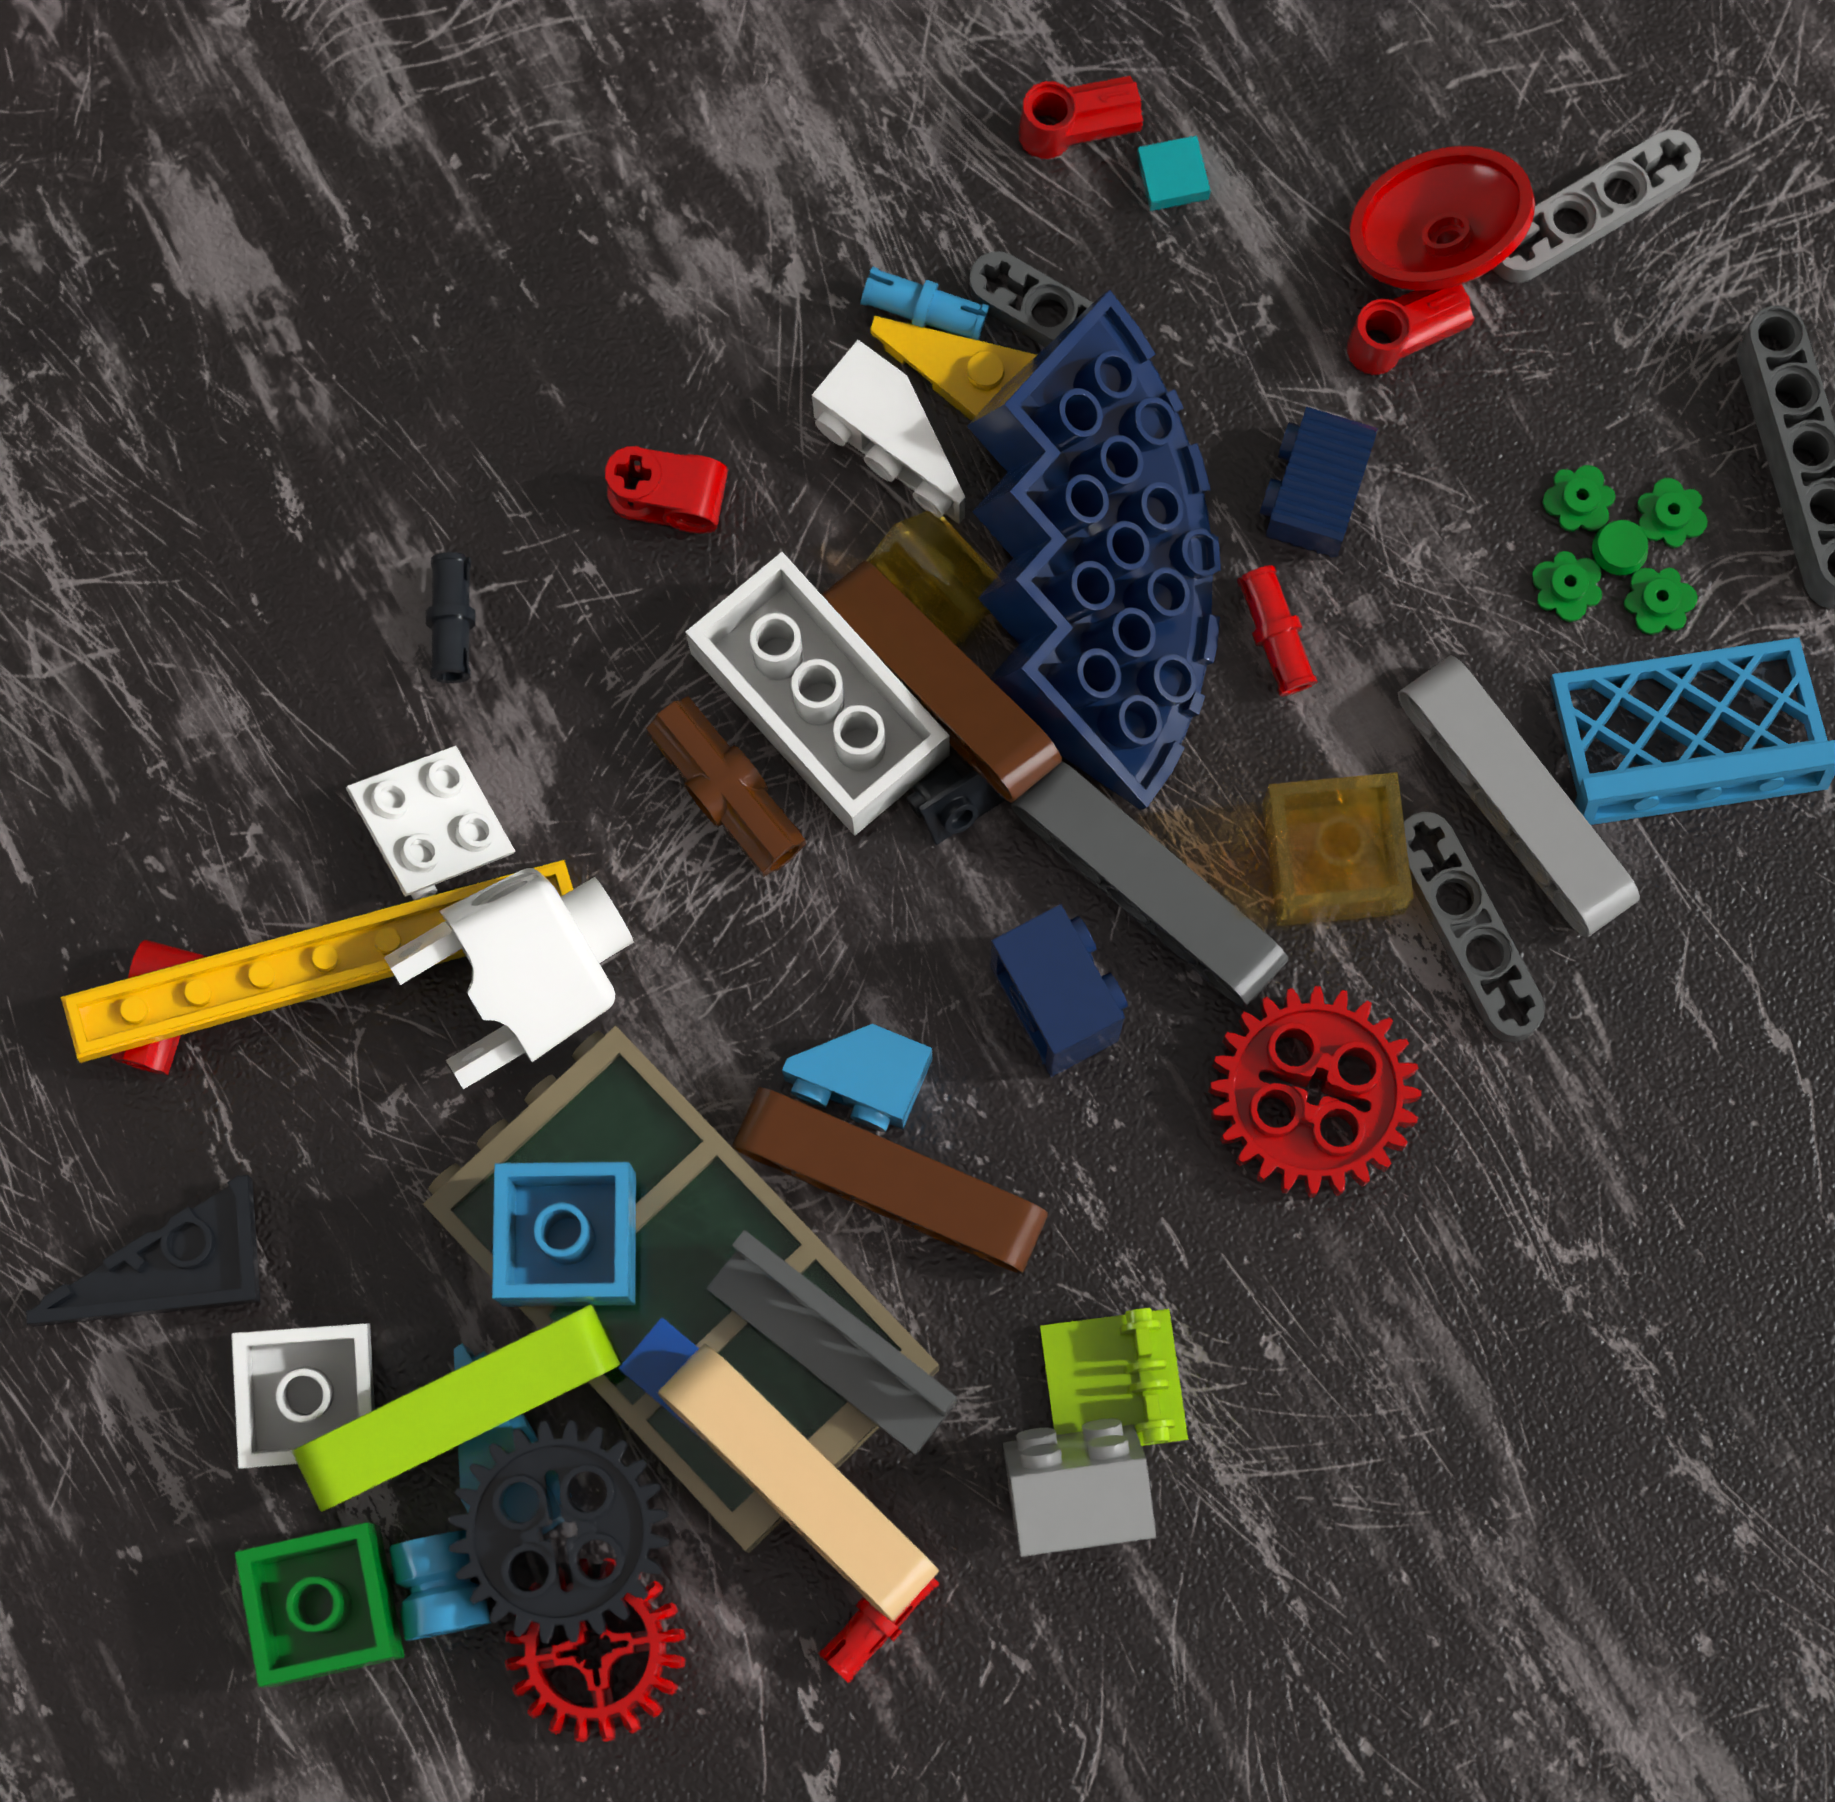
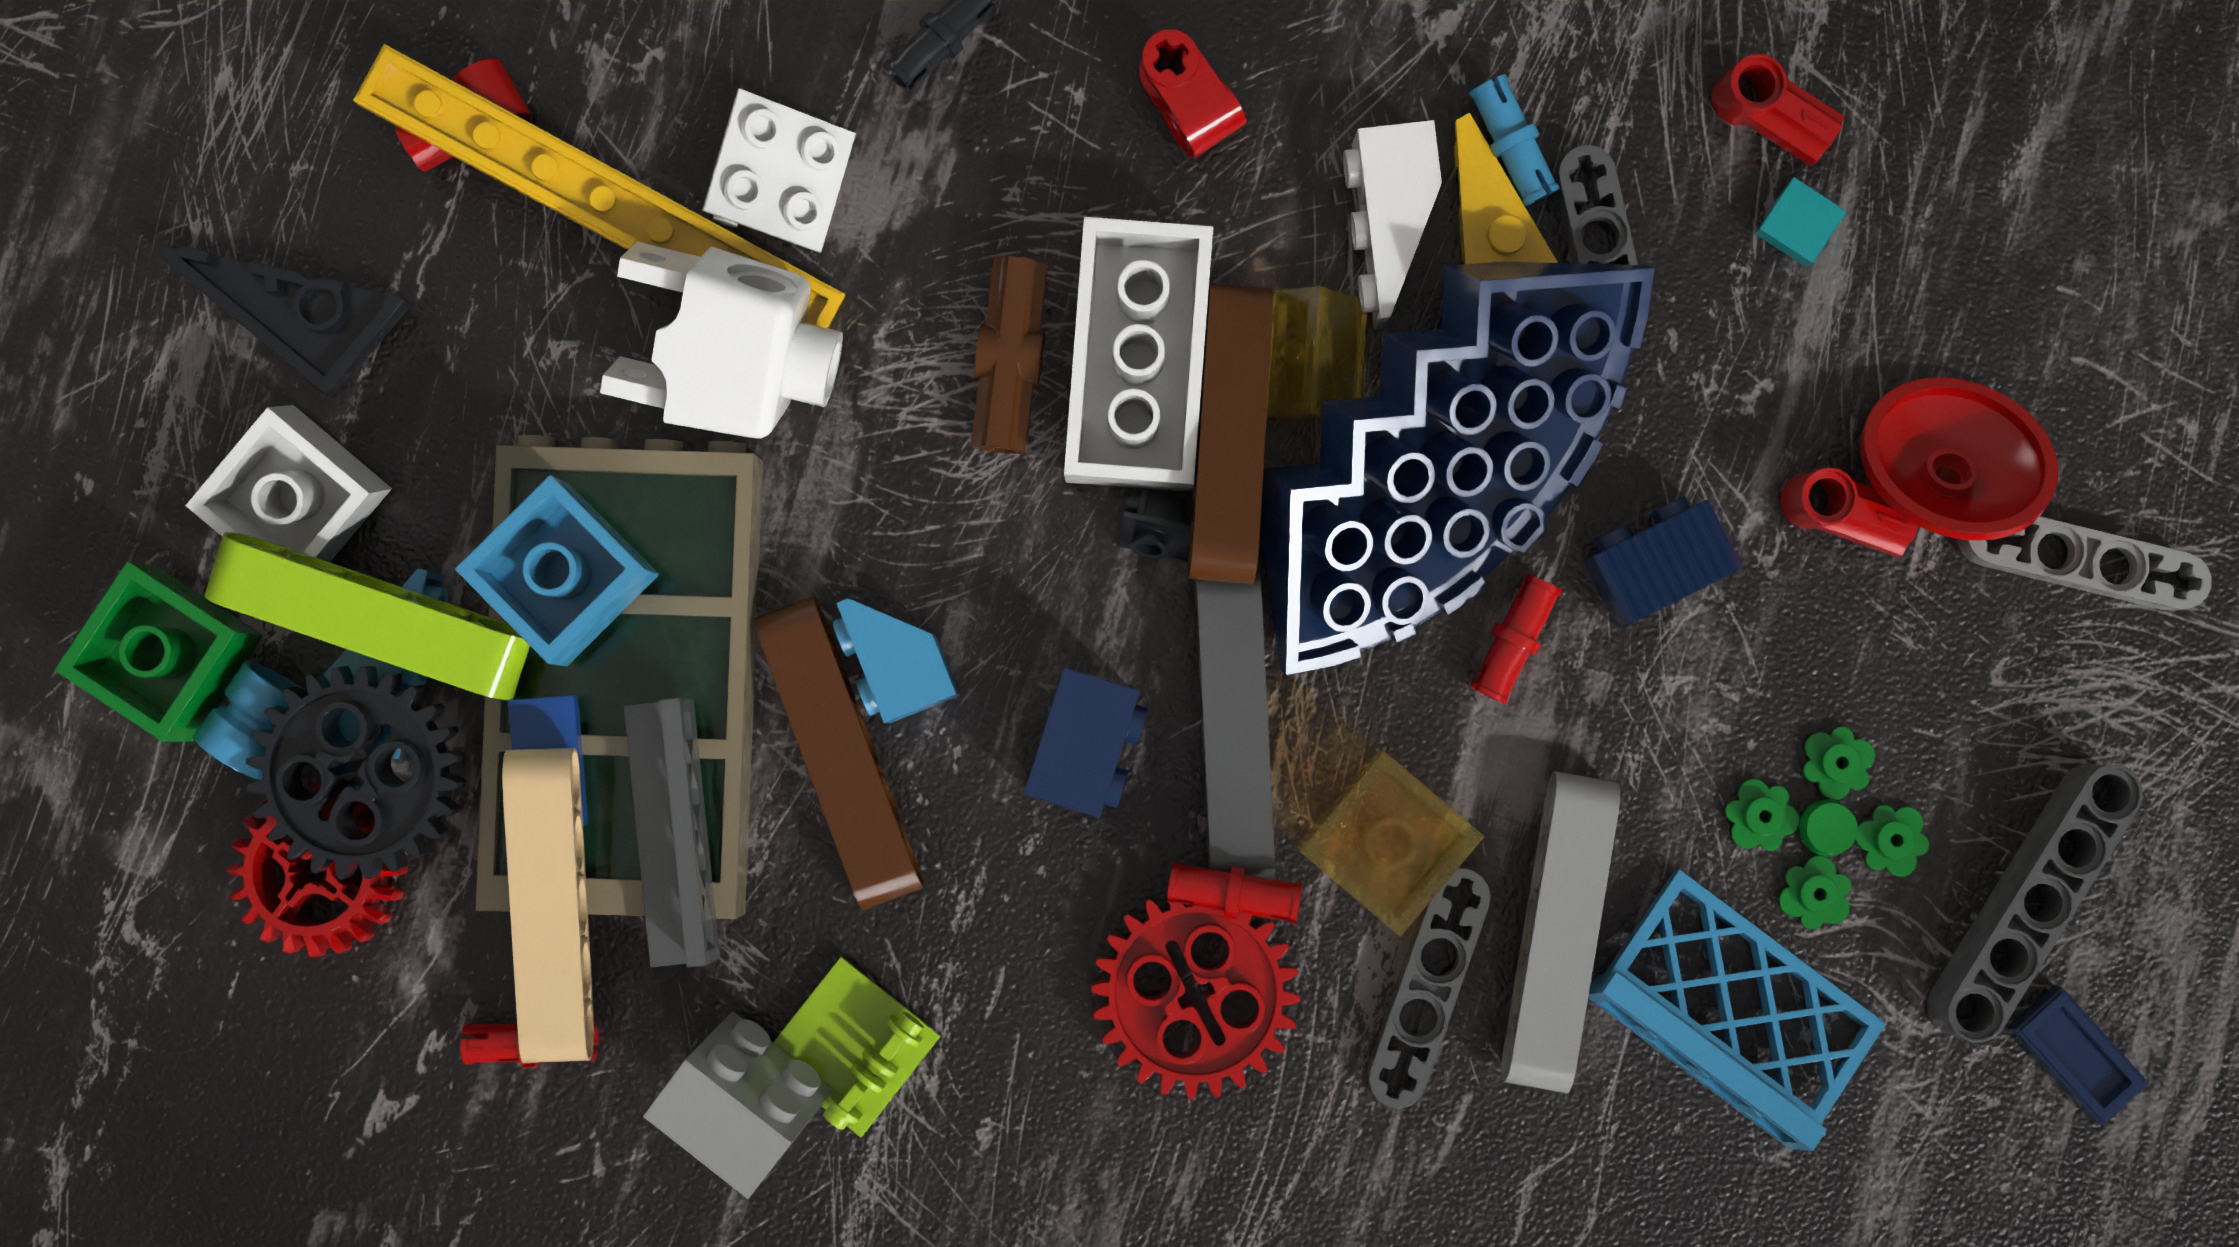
camera: 45 degrees right, 10 degrees up
none -> red pin [1167,861,1303,924]

